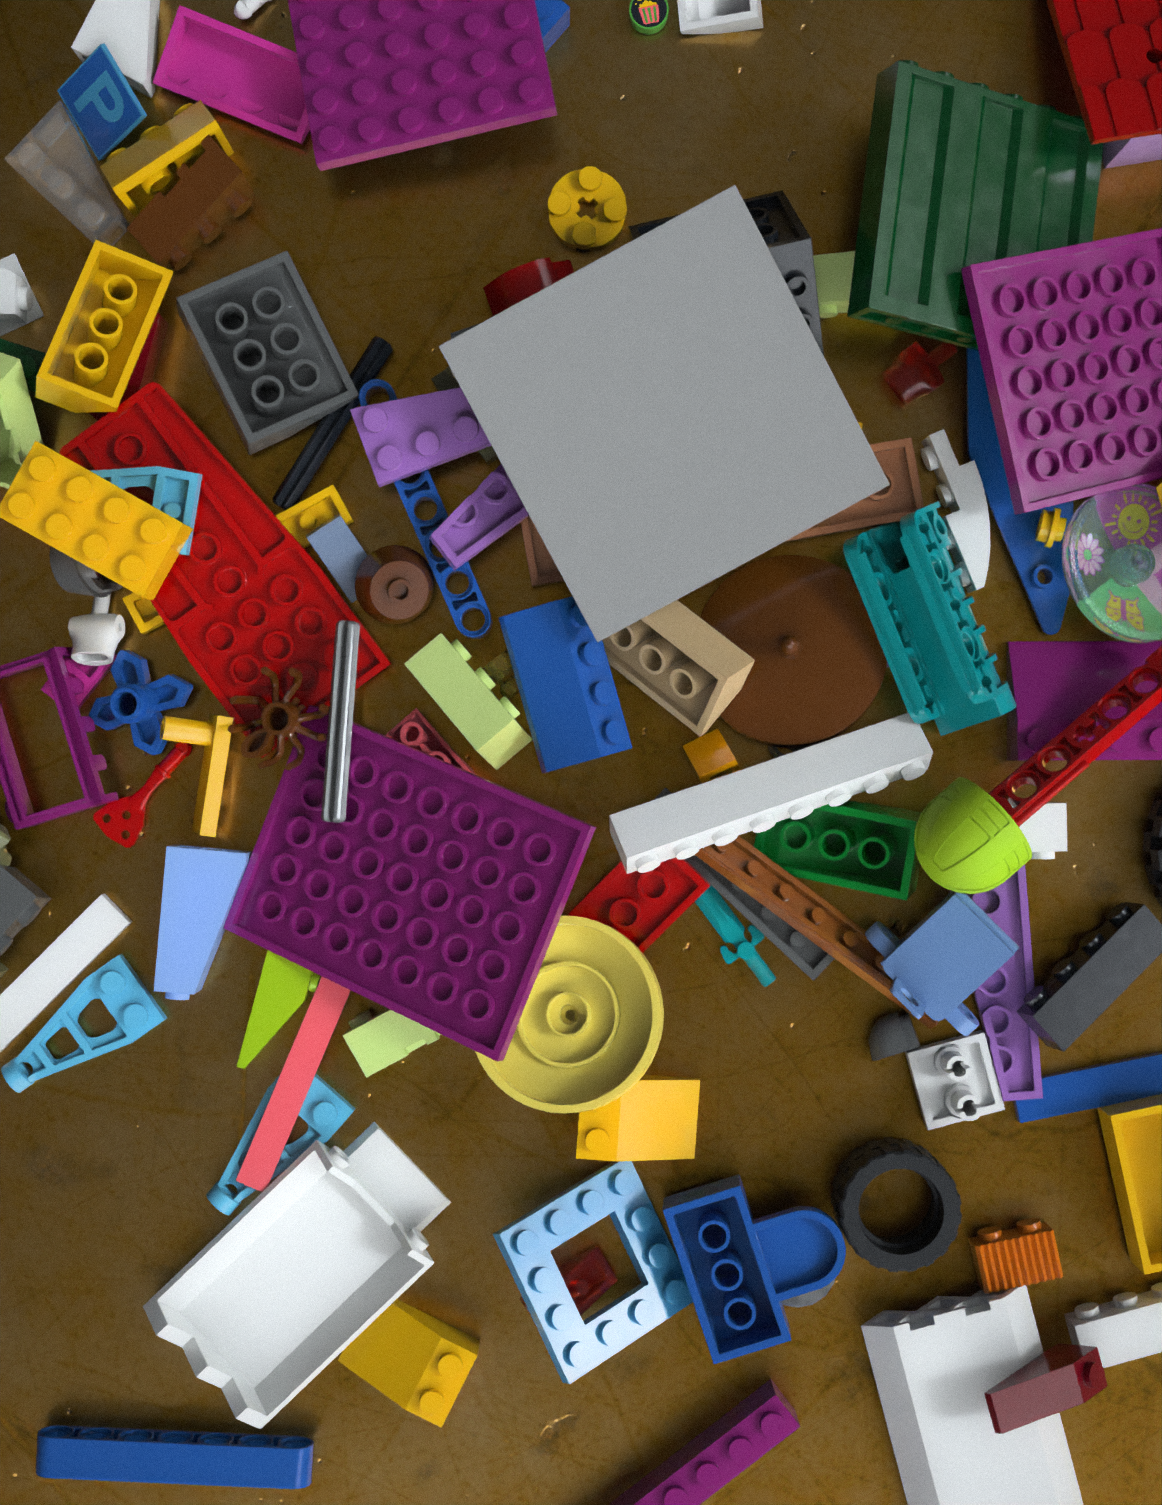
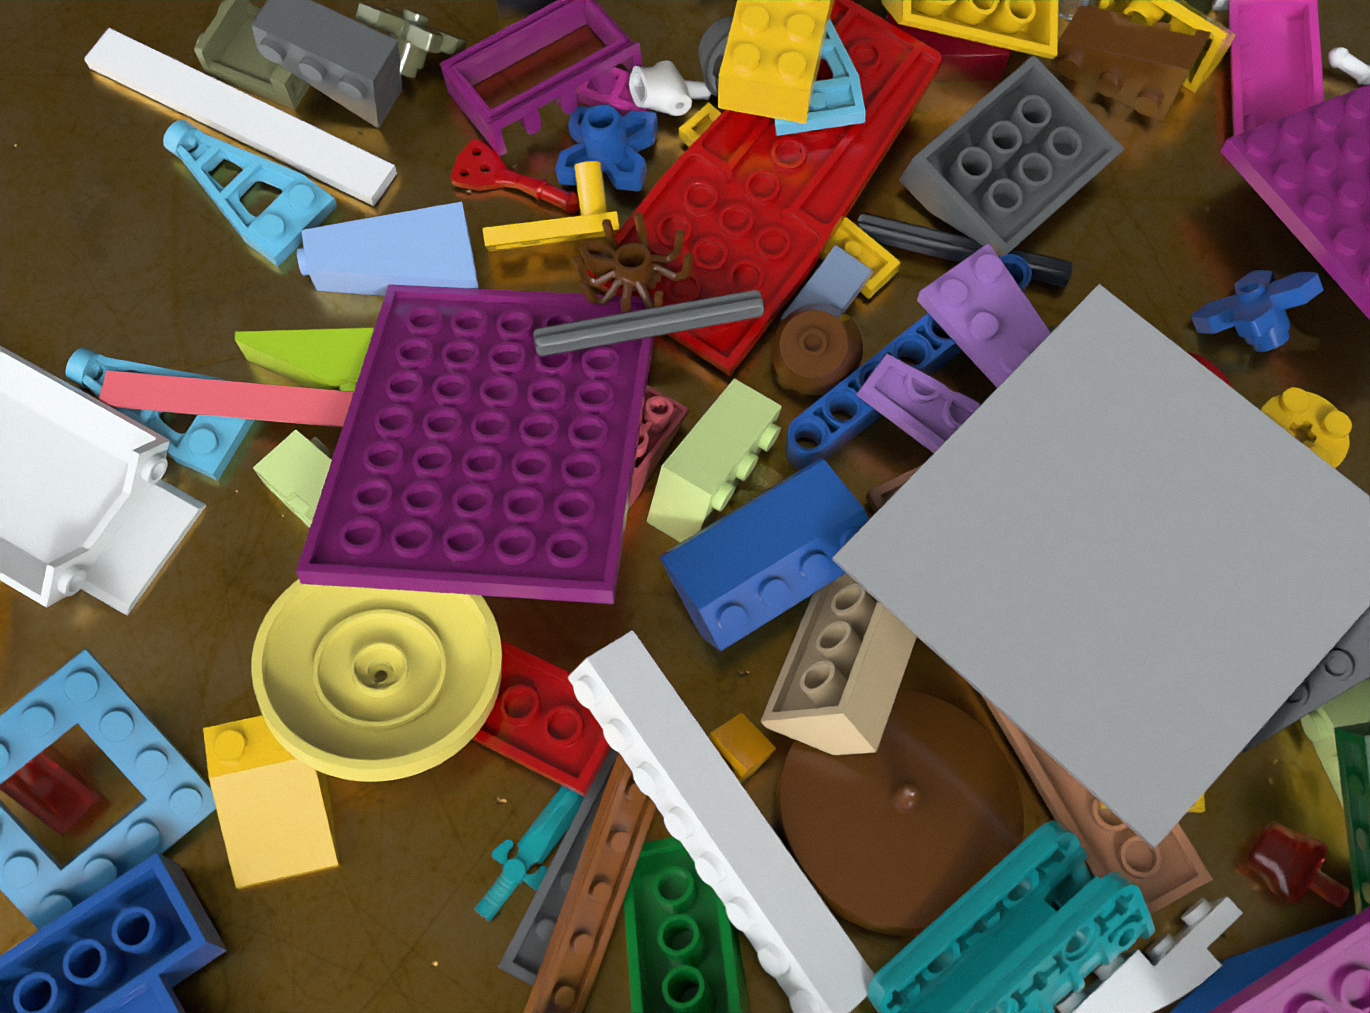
camera: 70 degrees right, 20 degrees down
none -> blue plant [1191,270,1324,352]

